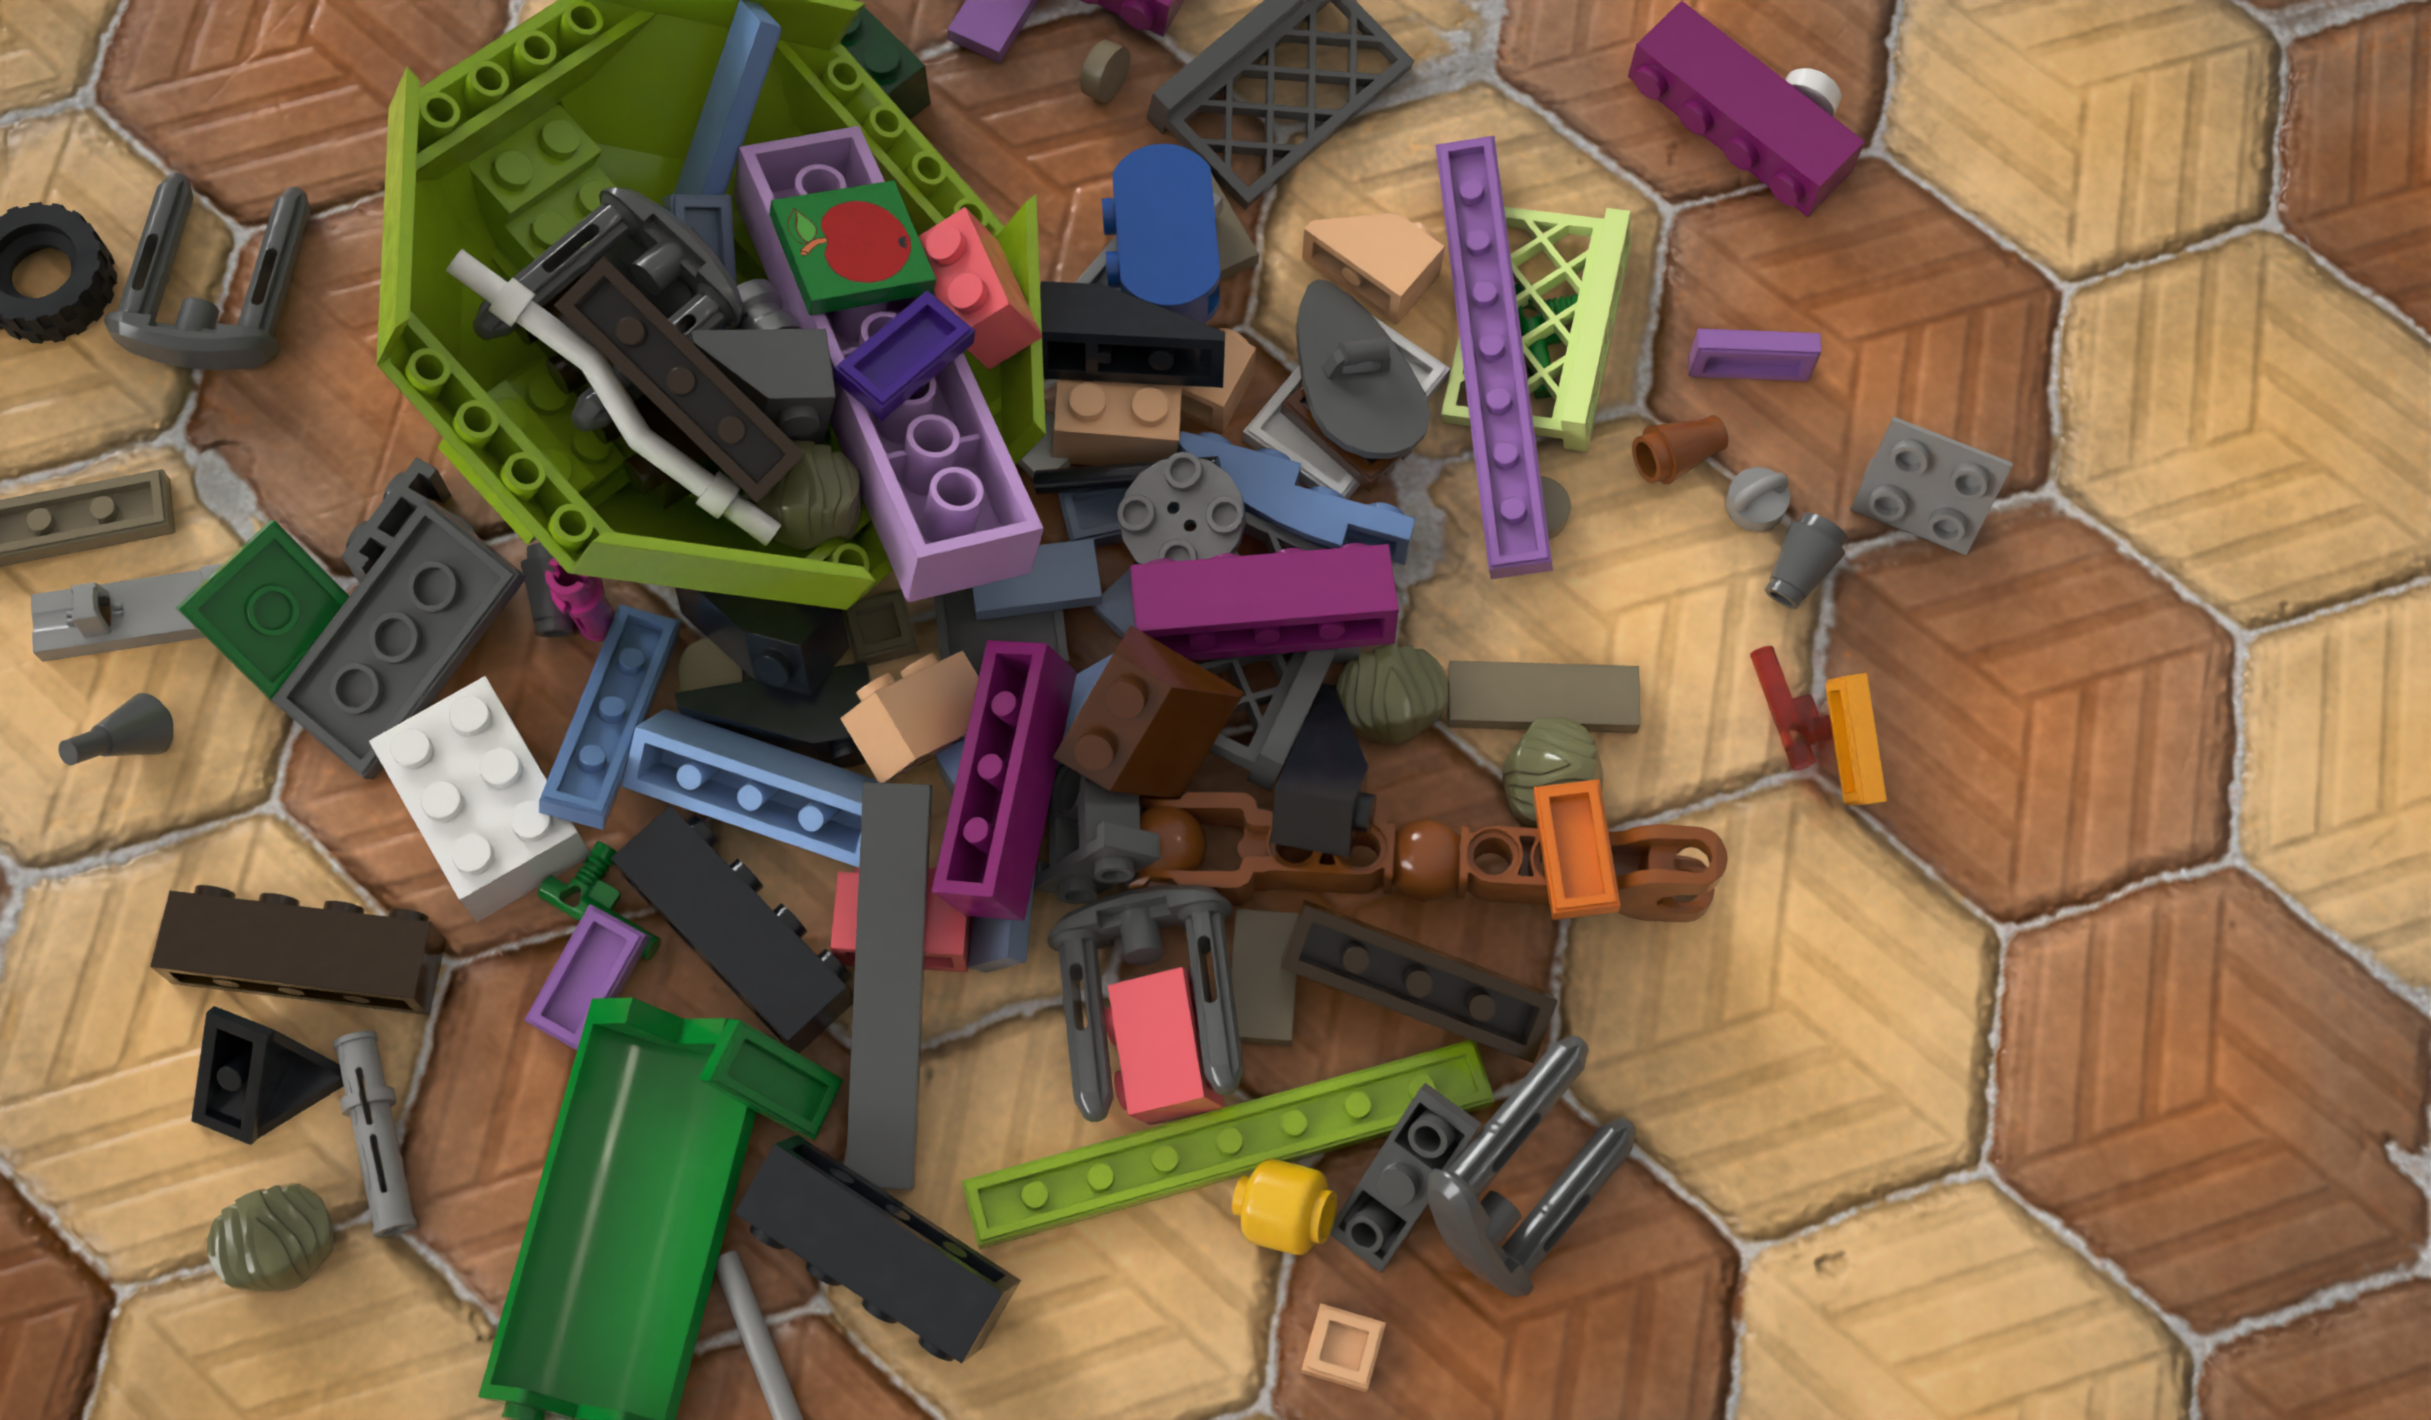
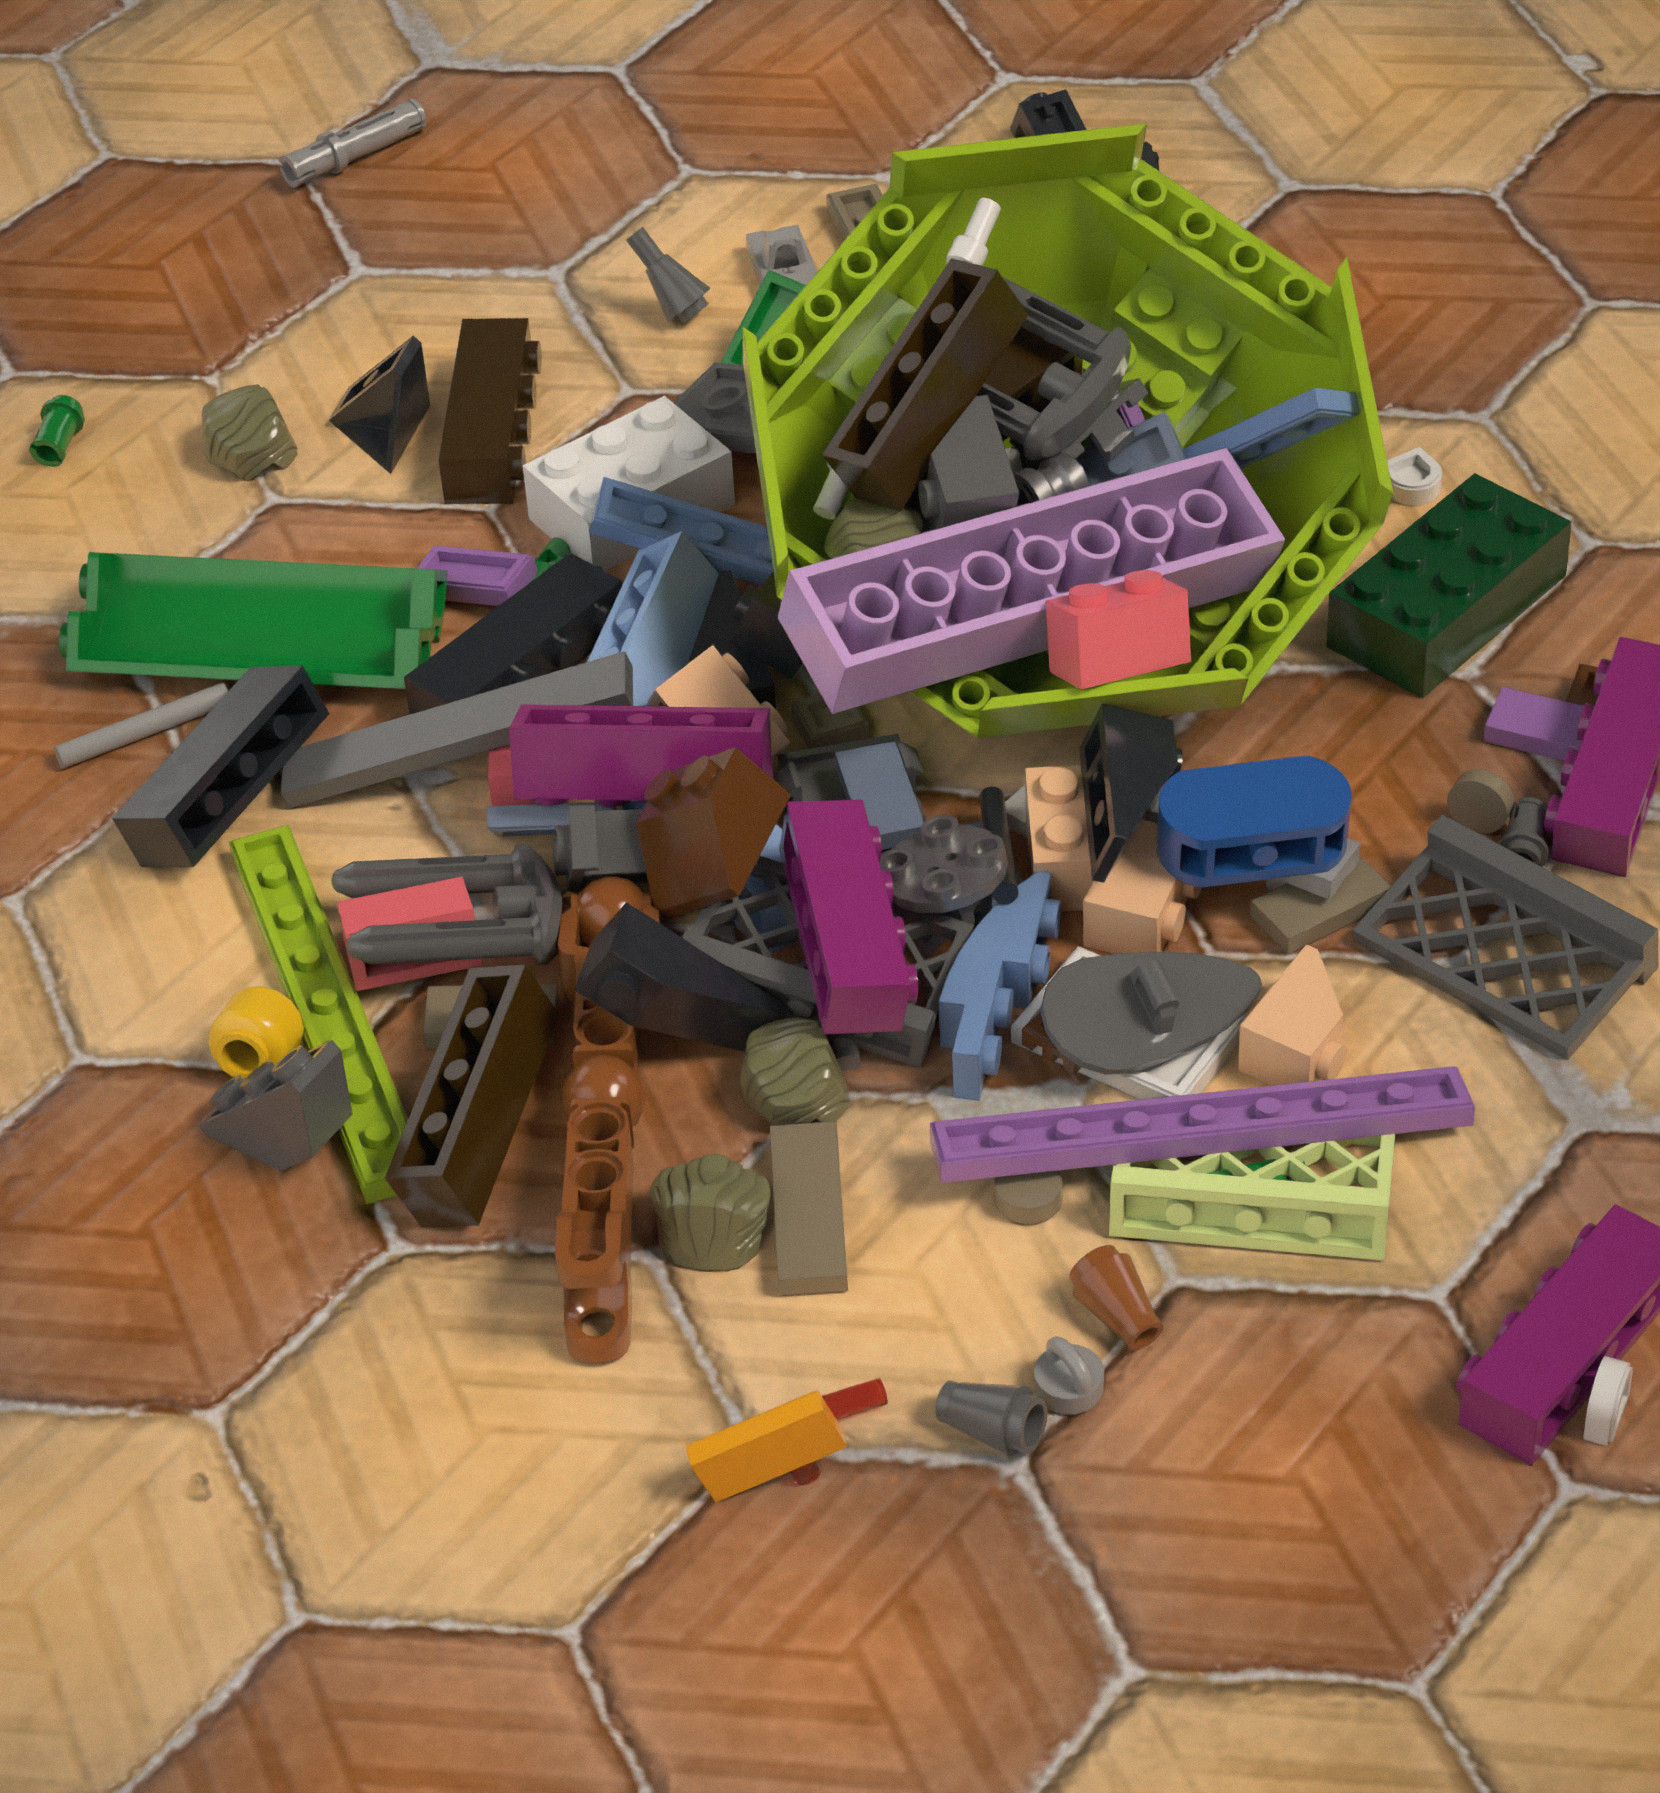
camera: 90 degrees right, 25 degrees down
light grey pin [333,1031,417,1238] -> none
green tile [699,1018,844,1140] -> none
tile [769,180,936,316] -> none
dark purple tile [834,290,975,421] -> none
light nougat tile [1301,1303,1386,1393] -> none
dark grey piece [1427,1035,1636,1298] -> none
orange tile [1533,779,1621,920] -> none
medium lavender tile [1688,328,1821,381] -> none
light grey hinge [1850,416,2013,555] -> none
none -> dark grey pin [1499,797,1549,867]

